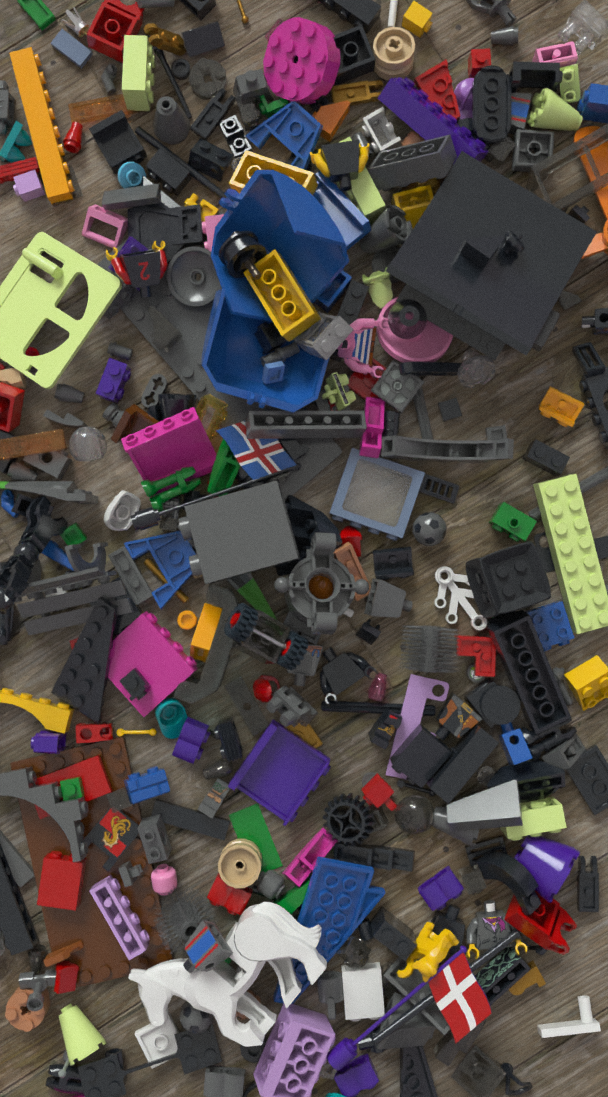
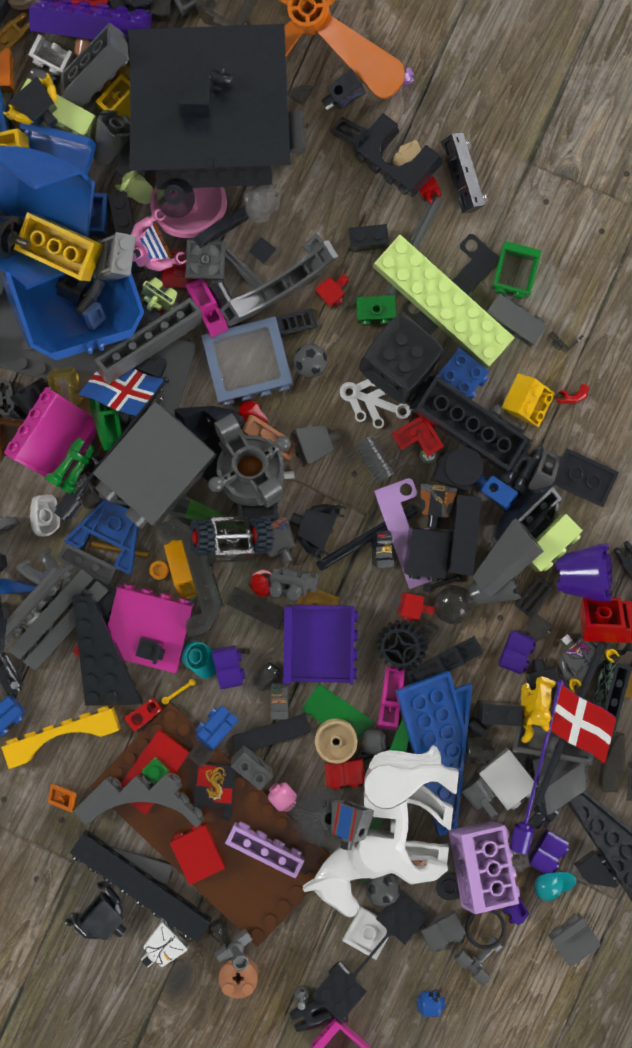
camera: 30 degrees left, 0 degrees up
dark purple brick [31,730,67,754] -> none
dark orange tile [43,940,84,967] -> none
red tile [54,960,79,994] -> none
yellowish green cone [59,1004,106,1066] -> none
green plate [60,522,87,545] -> none
dark grey tile [119,860,143,887] -> none
black brick [214,717,243,762] -> none
black tile [356,619,381,645] -> none
clear pink cone [367,672,387,702] -> none
black bracket [372,547,414,580] -> none
black arch [476,851,541,915] -> none
light orange bracket [539,386,584,427] -> none
black tile [568,204,590,224] -> none
none -> red brick [315,274,349,309]

